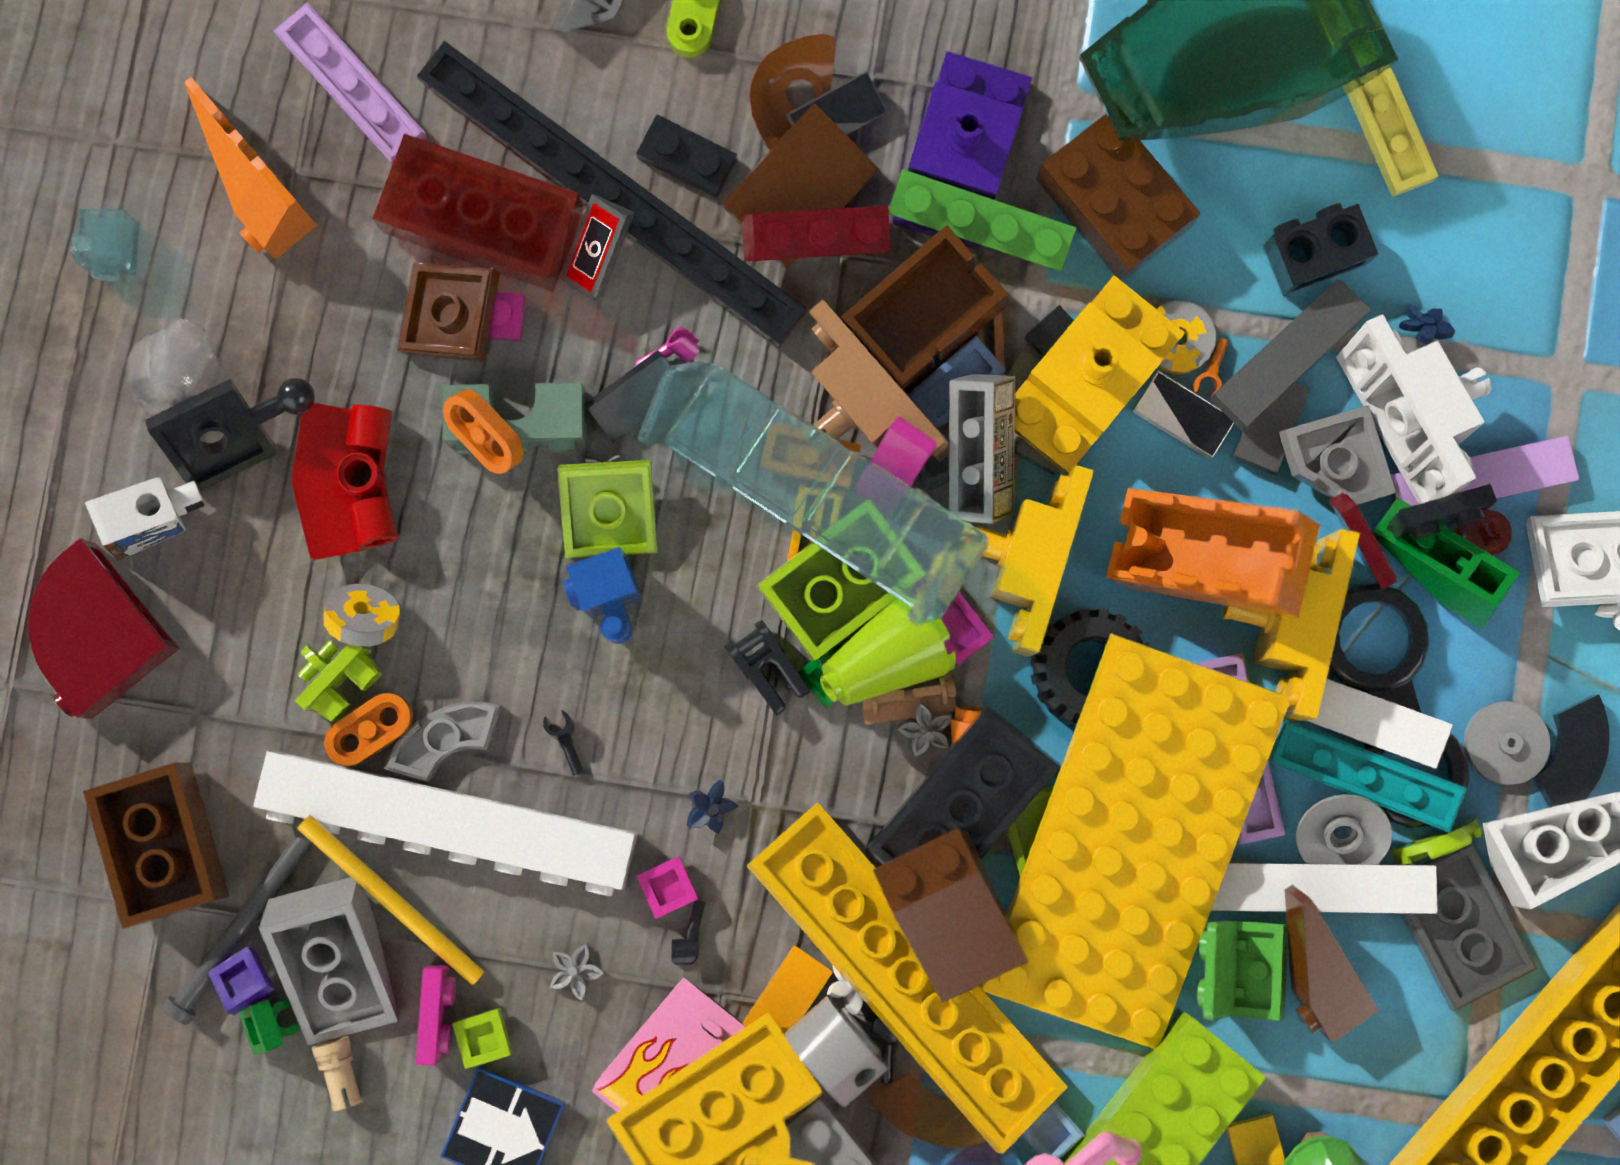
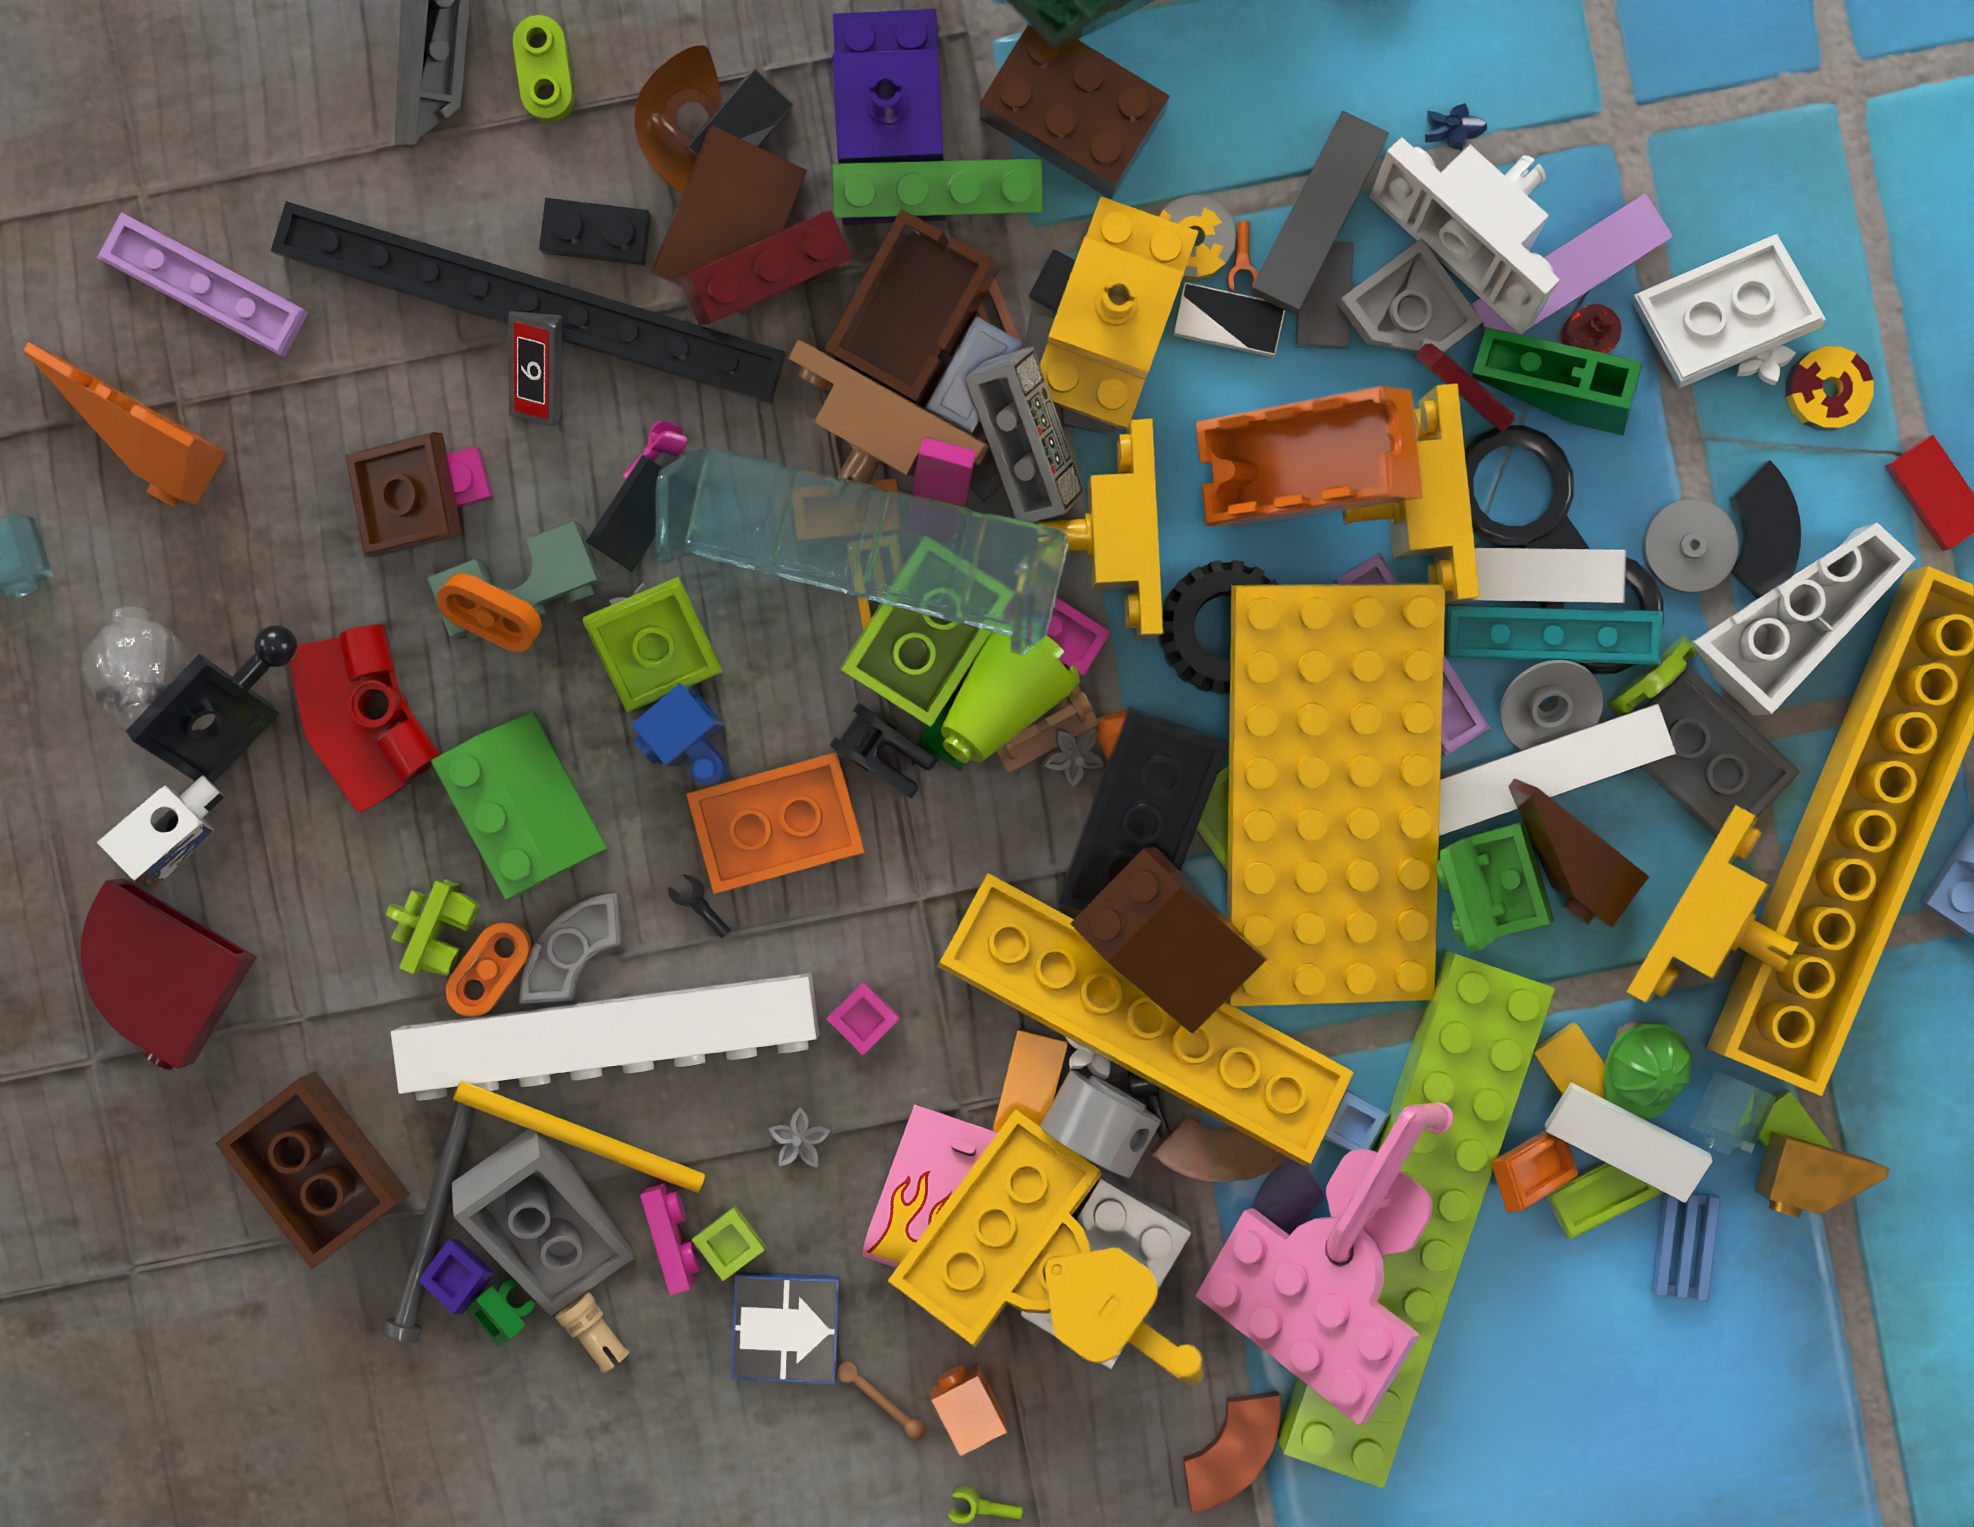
camera: 15 degrees left, 5 degrees up
piece [323,584,400,646] -> none
clear red brick [372,133,584,292] -> none
black hand [671,900,706,965] -> none
dark blue plant [687,780,738,834] -> none
black brick [1263,203,1379,296] -> none
black plate [1389,483,1497,541] -> none
none -> bright green slope [431,712,608,900]
none -> orange plate [686,752,865,894]
none -> yellow brick [1627,805,1799,1003]

